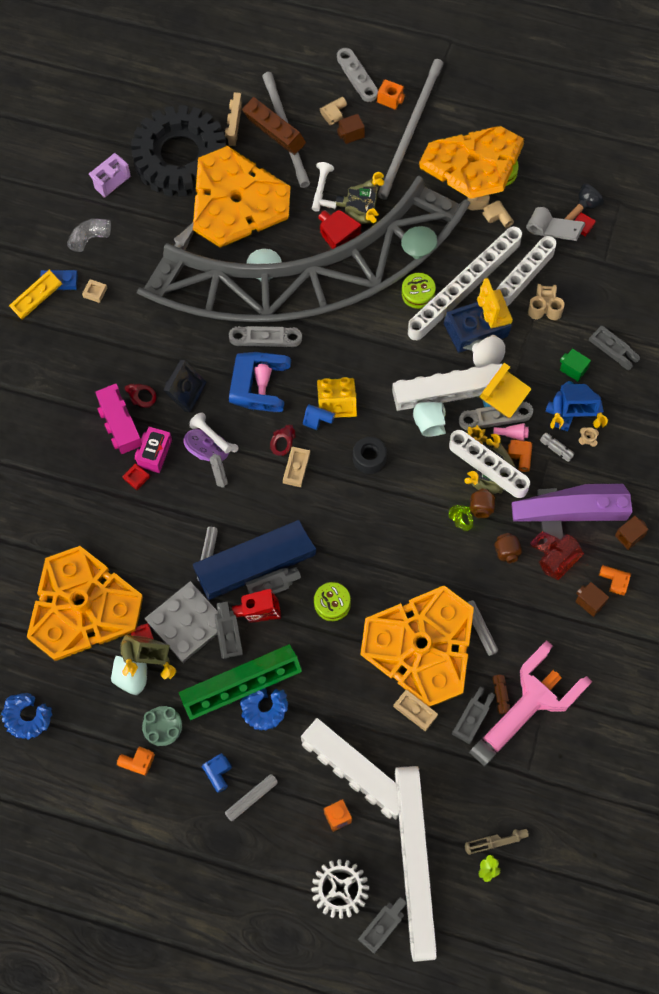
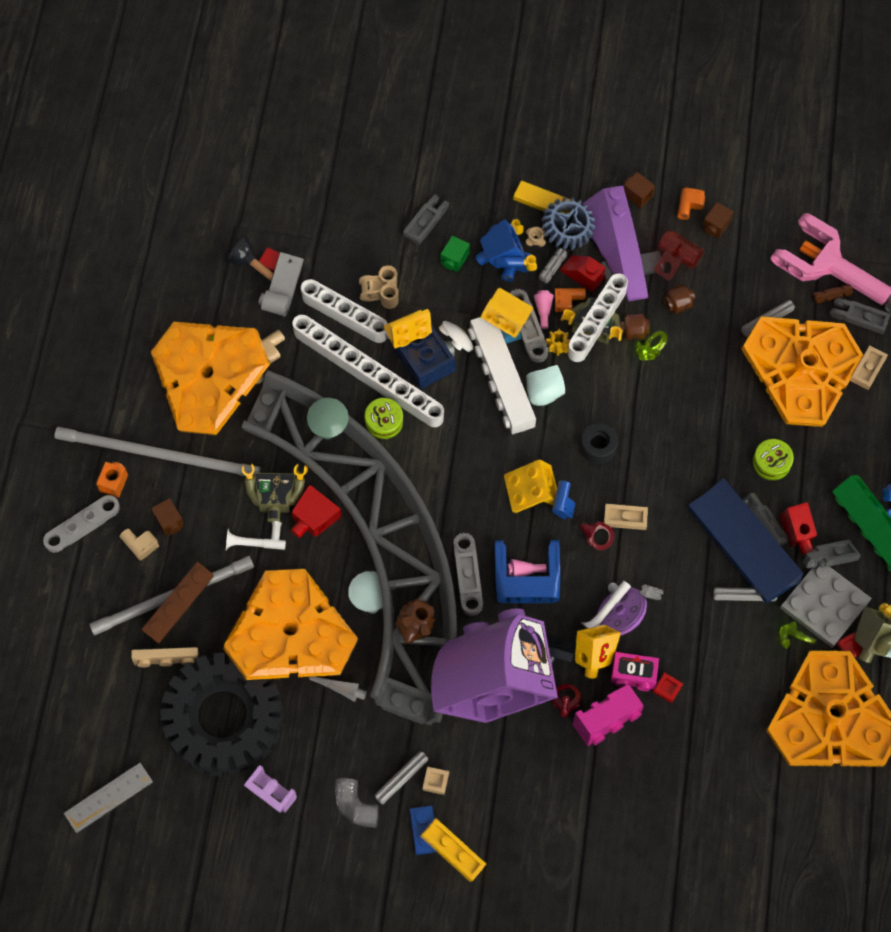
camera: 100 degrees left, 0 degrees up
none -> light grey tile [64,763,153,833]
none -> light grey axle [375,751,428,804]
none -> reddish brown animal [395,599,435,644]
none -> medium lavender brick [431,609,558,723]
none -> yellow tile [513,181,575,214]
none -> sand blue gear [542,197,595,251]
none -> red slope [560,255,606,293]
none -> yellow torso [575,624,621,679]
none -> clear neon green piece [780,622,816,649]

